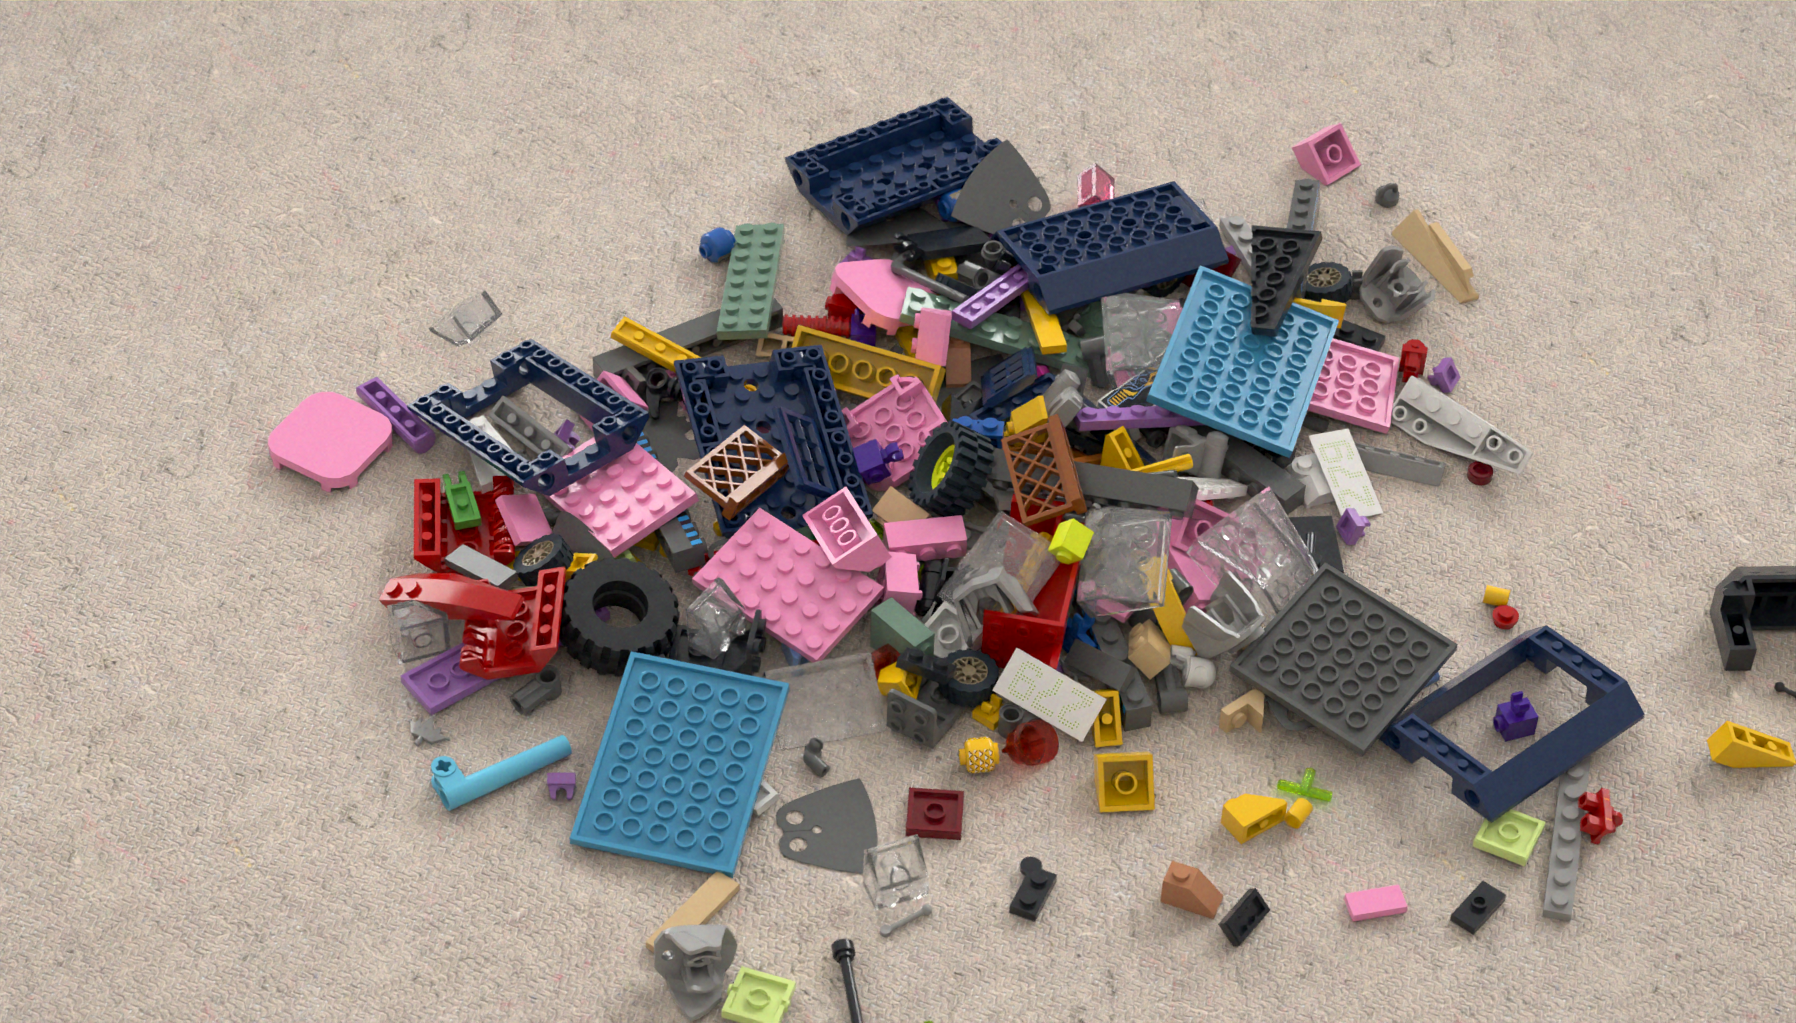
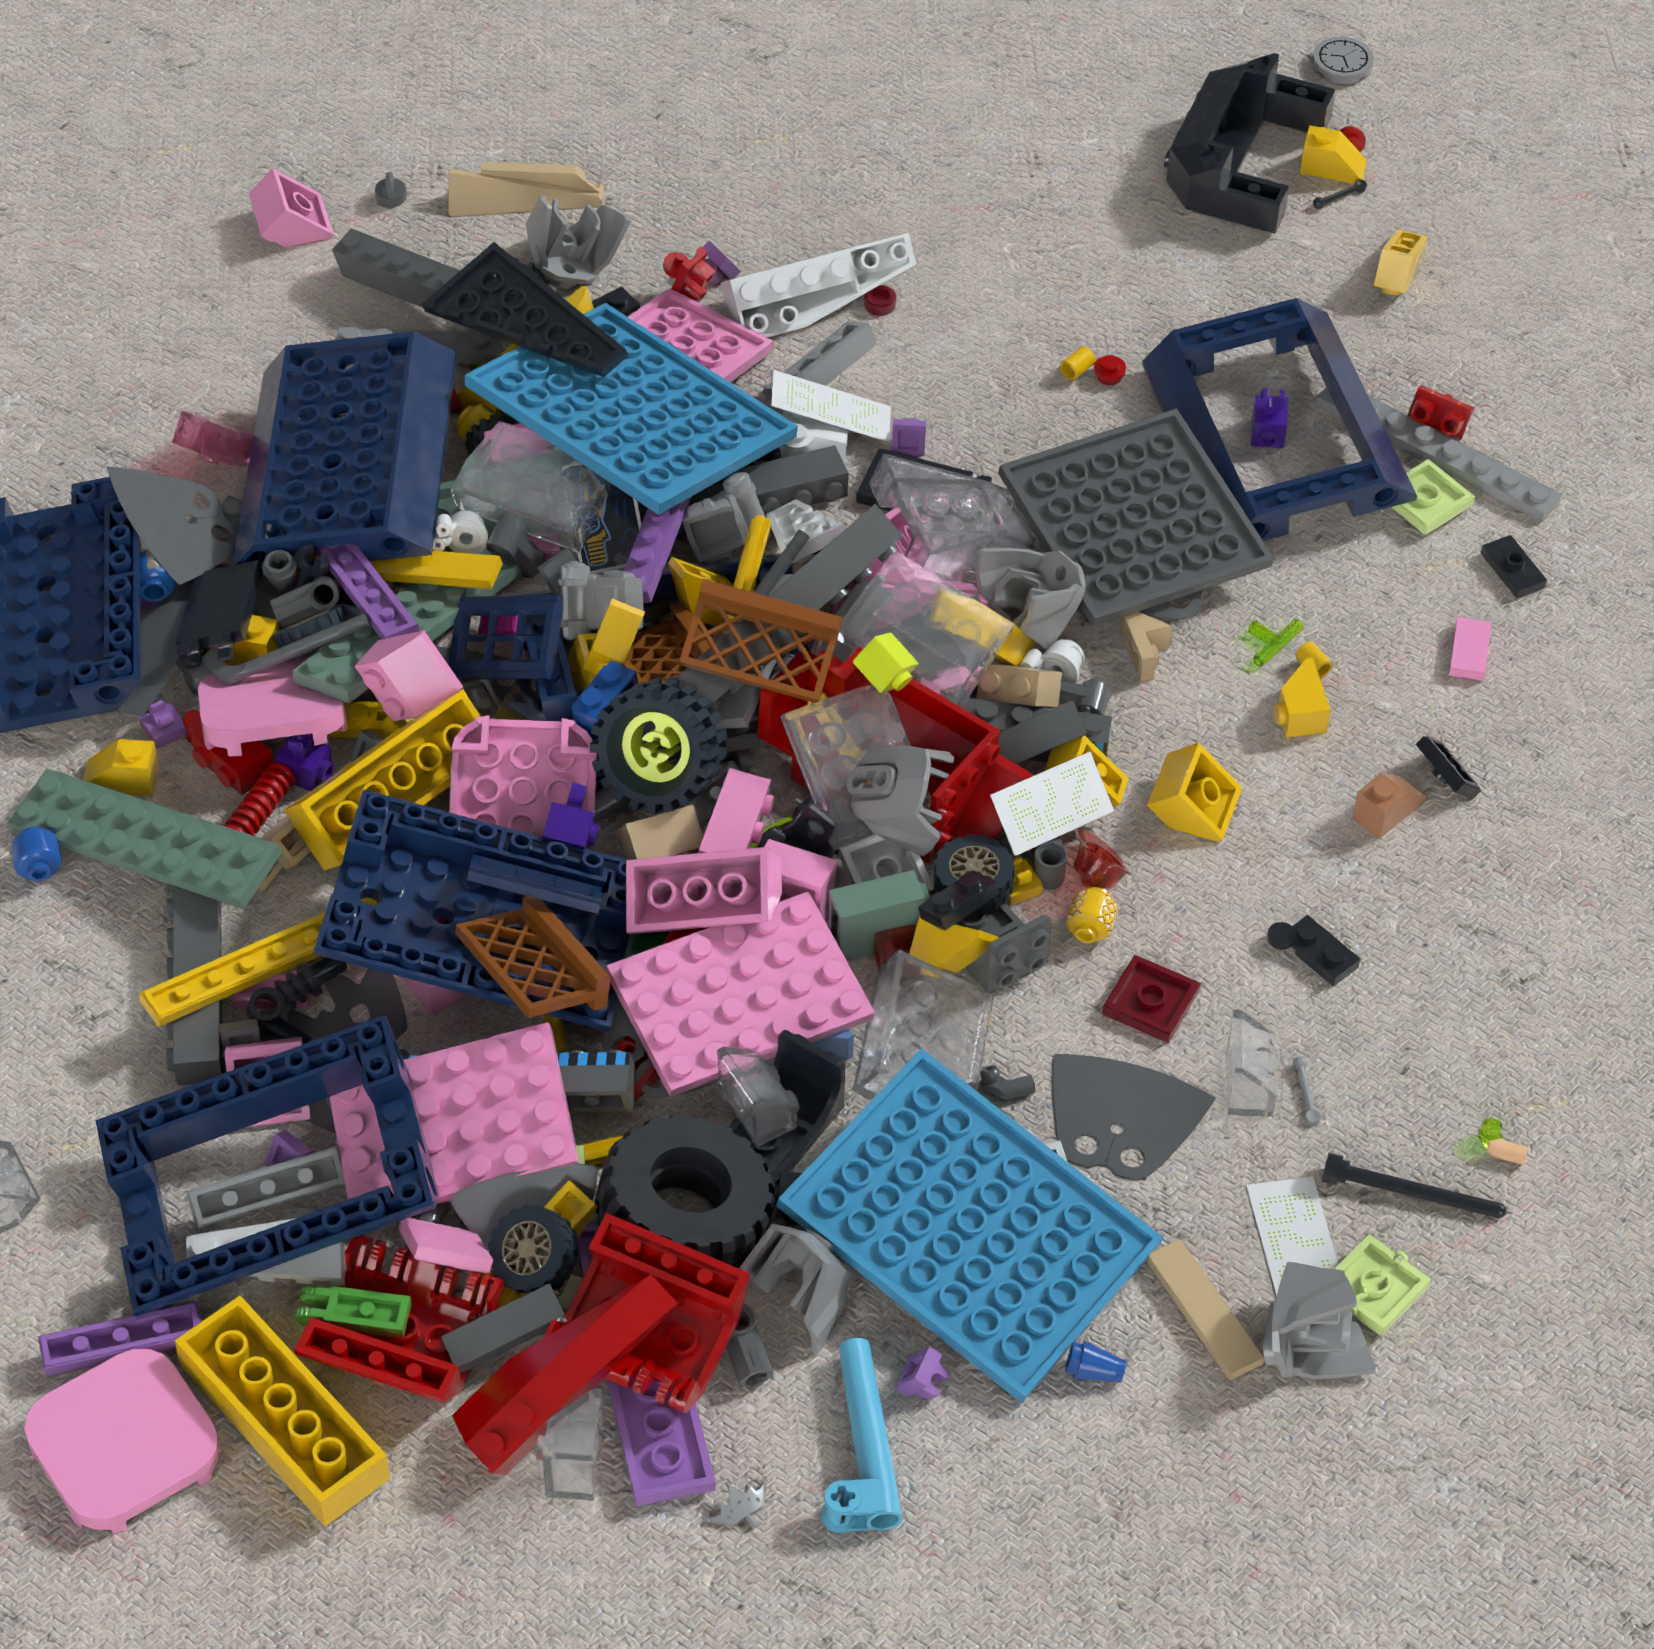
camera: 65 degrees left, 5 degrees up
none -> yellow slope [83,739,159,796]
none -> yellow brick [175,1295,390,1527]
none -> white piece [433,510,488,554]
none -> light grey piece [739,1224,853,1354]
none -> blue cone [1065,1340,1127,1383]
none -> white sticker [1246,1176,1338,1296]

